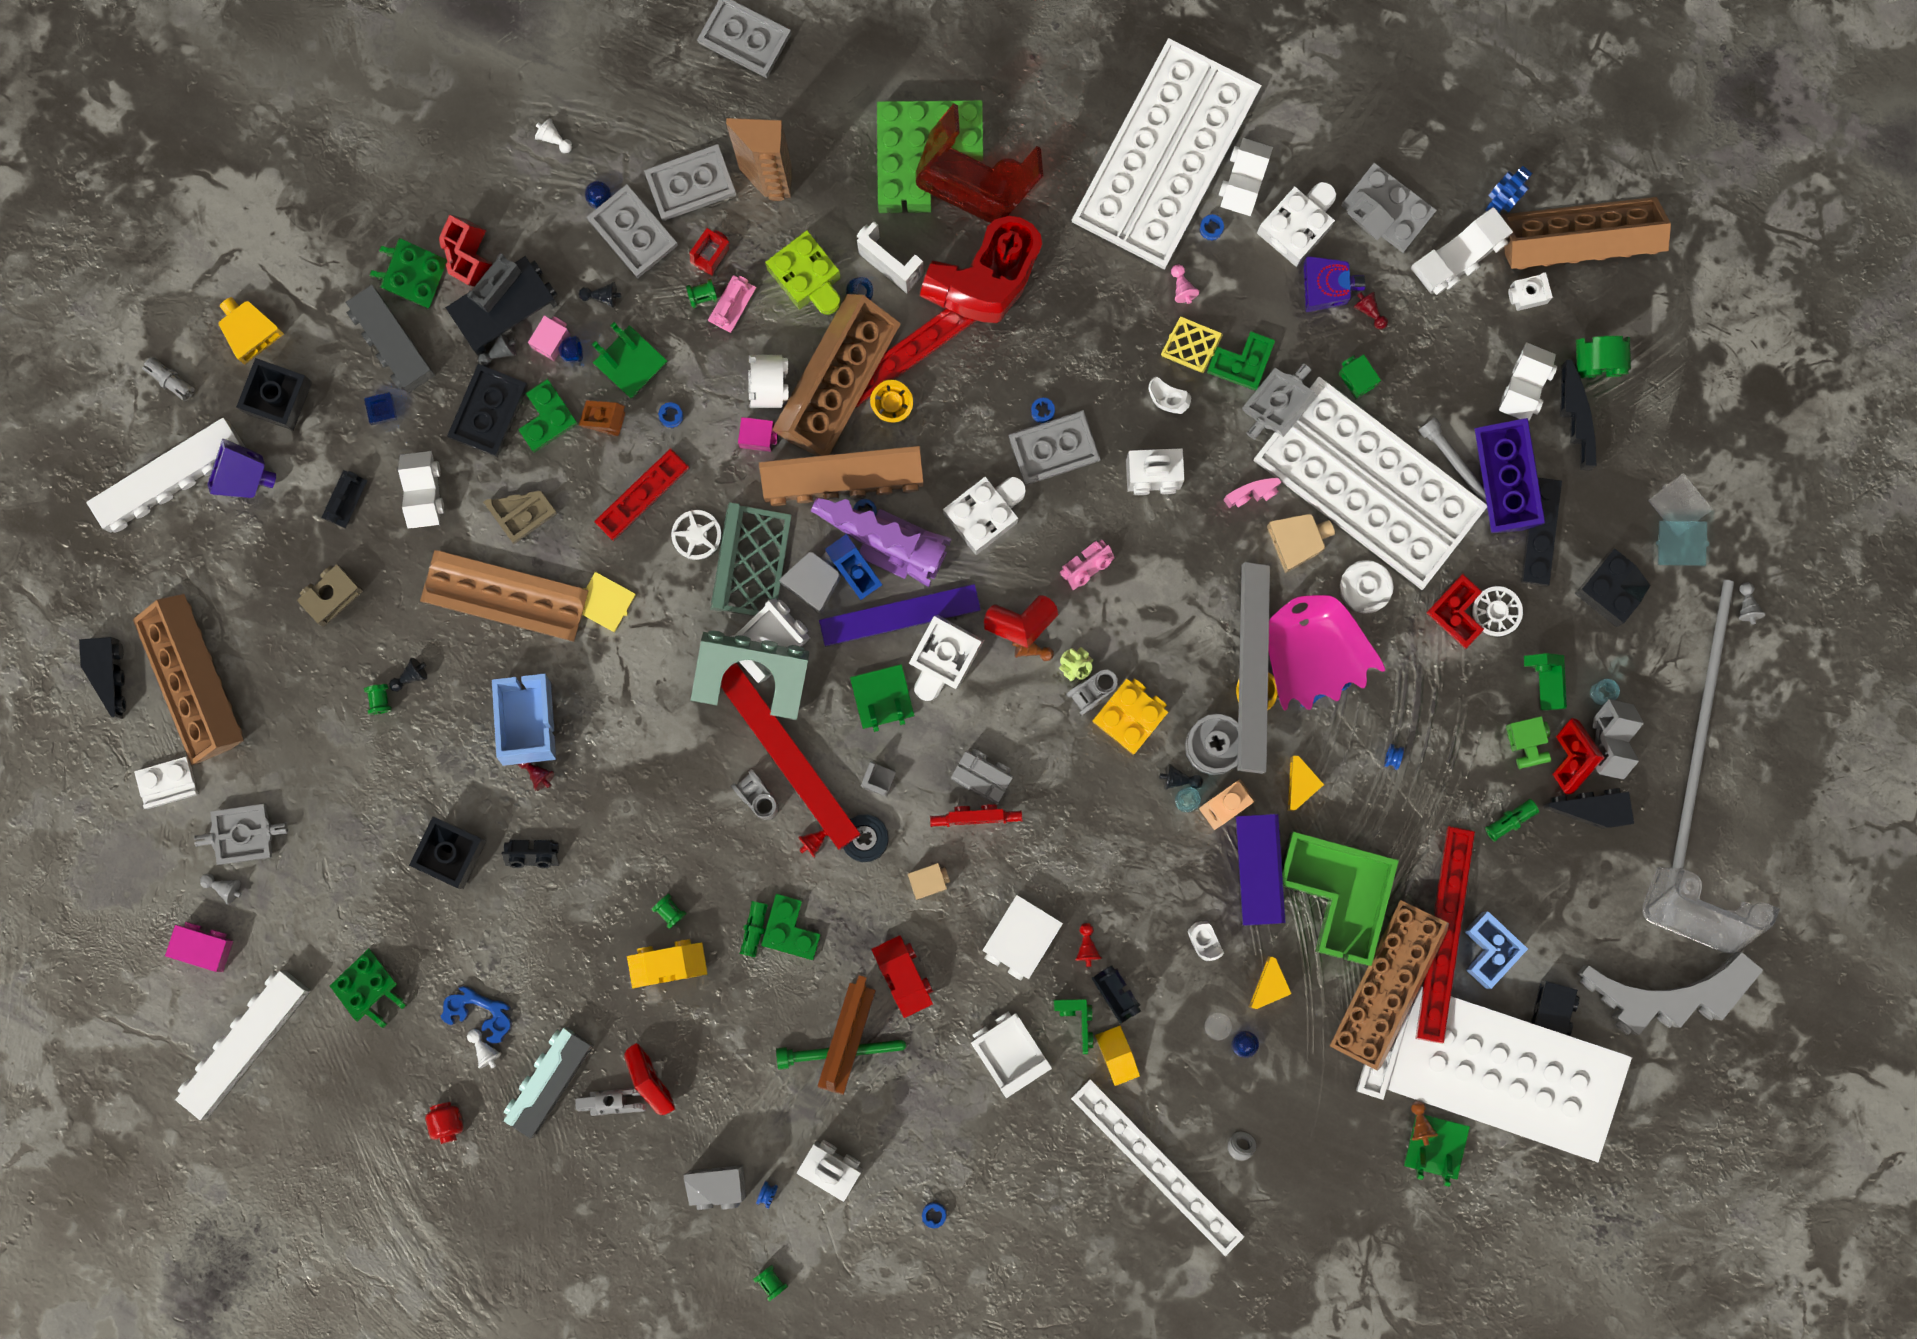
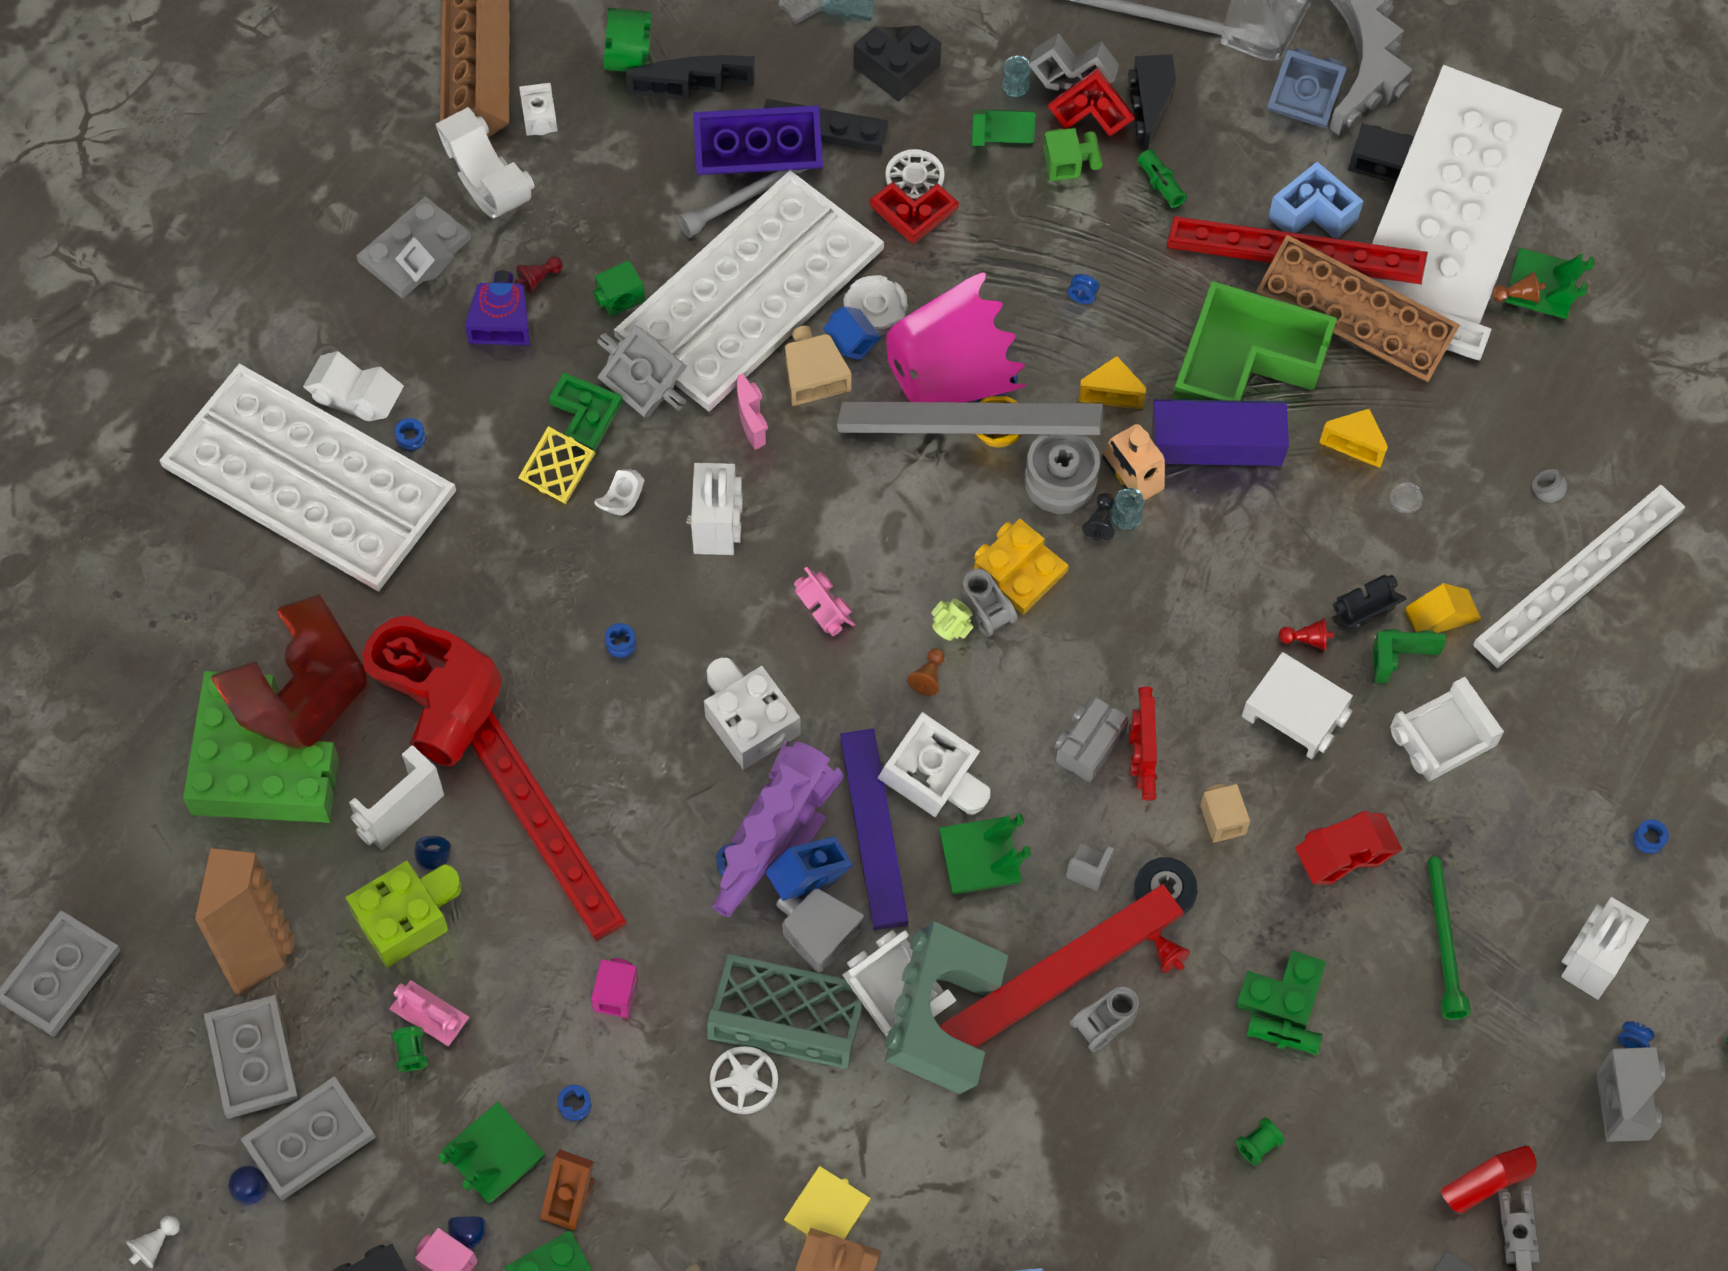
camera: 90 degrees left, 20 degrees down
black piece [579,282,621,308] -> none
red plate [594,448,690,541] -> none
yellow brick [627,939,708,988] -> none
red window [689,228,729,276] -> none
white brick [748,355,788,408] -> none
medium nougat slope [759,446,924,506] -> none
medium nougat slope [772,294,901,456] -> none
dark orange fence [818,975,876,1095] -> none
yellow helmet [870,380,913,423] -> none
red brick [984,595,1059,648] -> none
light grey tile [1008,410,1101,486] -> none
bright pink piece [1171,264,1199,304] -> none
white hair [1188,921,1224,961] -> none
clear blue piece [1231,1031,1259,1058] -> none
white brick [1257,182,1336,267] -> none
blue gear [1485,166,1533,213] -> none
white brick [1499,342,1557,420] -> none
none -> blue brick [823,306,882,360]
none -> sand blue plate [1267,48,1347,129]

